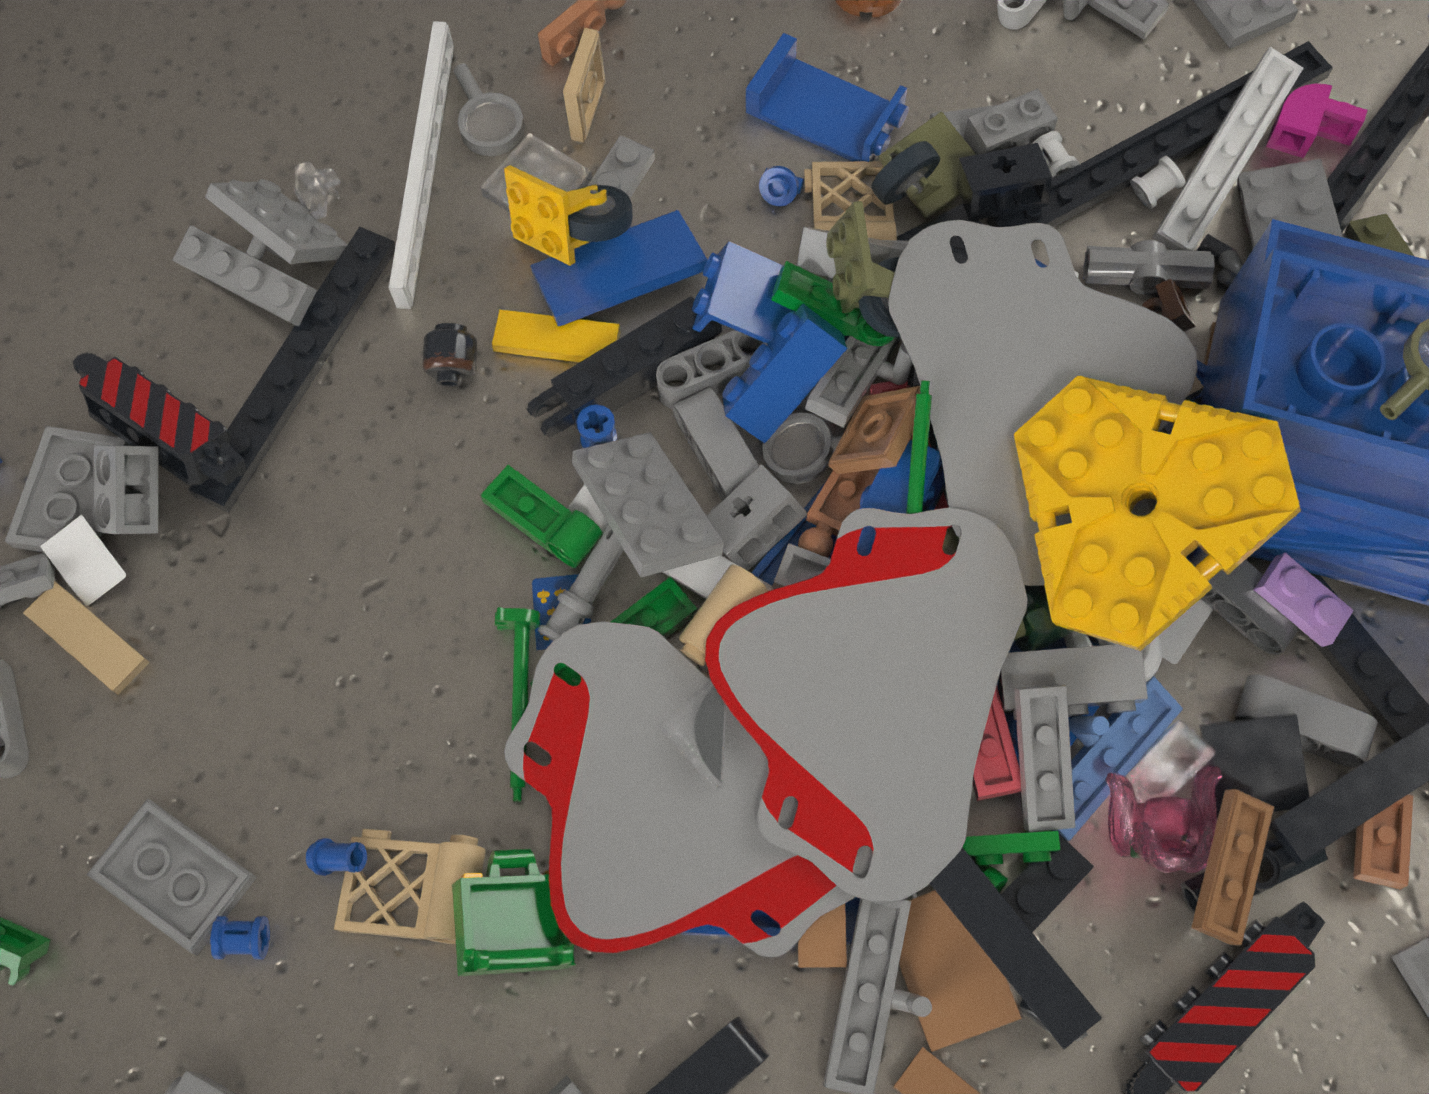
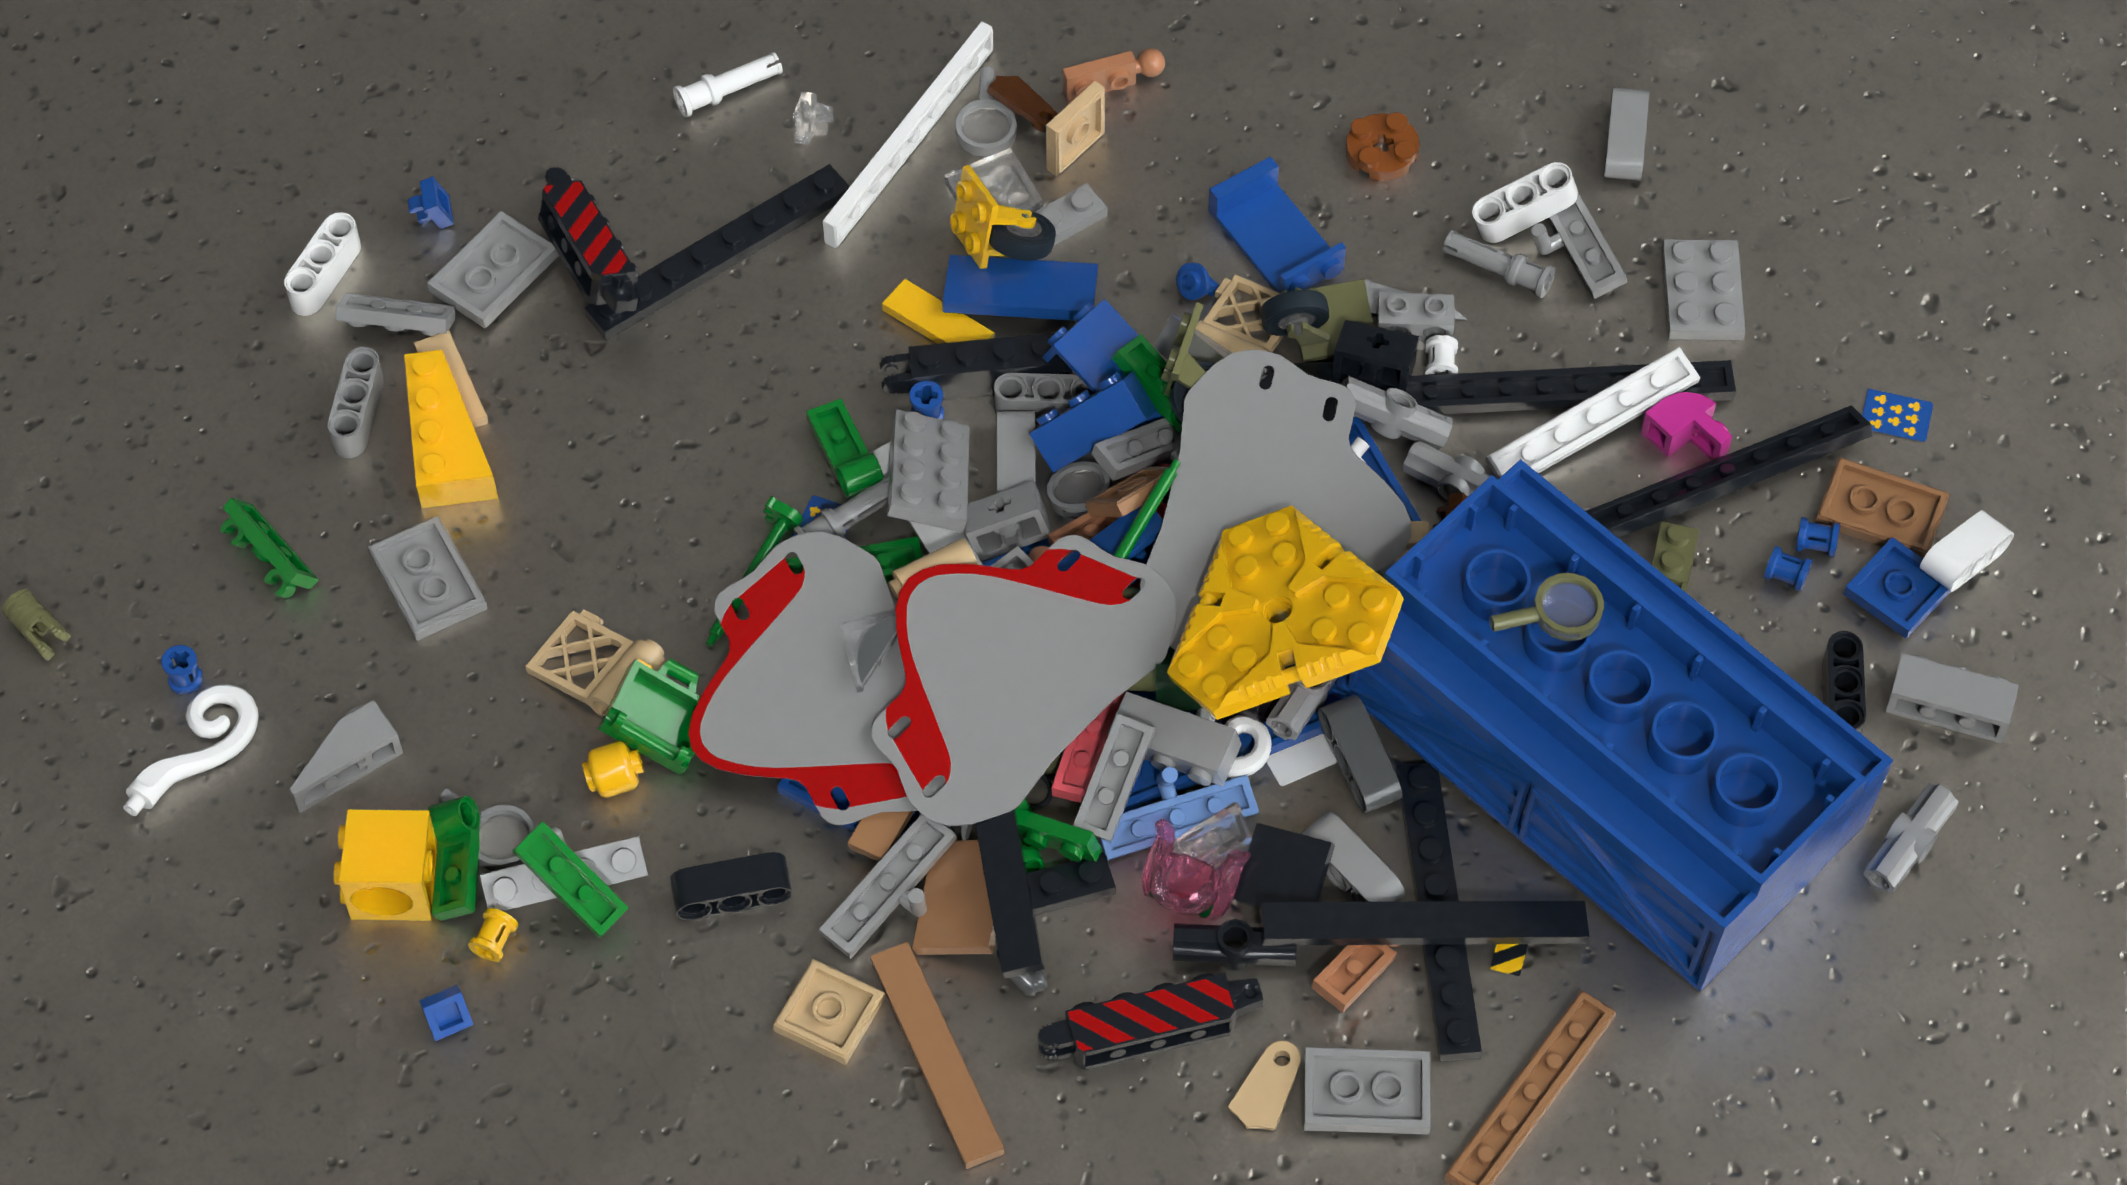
camera: 25 degrees right, 10 degrees down
white sticker [40,514,126,606] -> none
light grey brick [94,445,158,534] -> none
light grey plate [173,225,317,327] -> none
light grey plate [205,179,348,264] -> none
blue bush [210,916,270,960] -> none
blue pin [306,838,367,876] -> none
black head [423,323,477,387] -> none
white bush [1130,156,1185,209] -> none
medium nougat tile [1191,789,1274,945] -> none
light grey plate [1238,159,1343,249] -> none
lavender plate [1254,553,1354,647] -> none
none -> yellow wedge [404,350,499,508]
none -> yellow head [582,741,644,798]
none -> white pin [673,52,783,117]
none -> reddish brown piece [987,76,1058,133]
none -> tan piece [1228,1041,1301,1131]
none -> light grey piece [1335,376,1453,450]
none -> light grey pin [1442,230,1556,298]

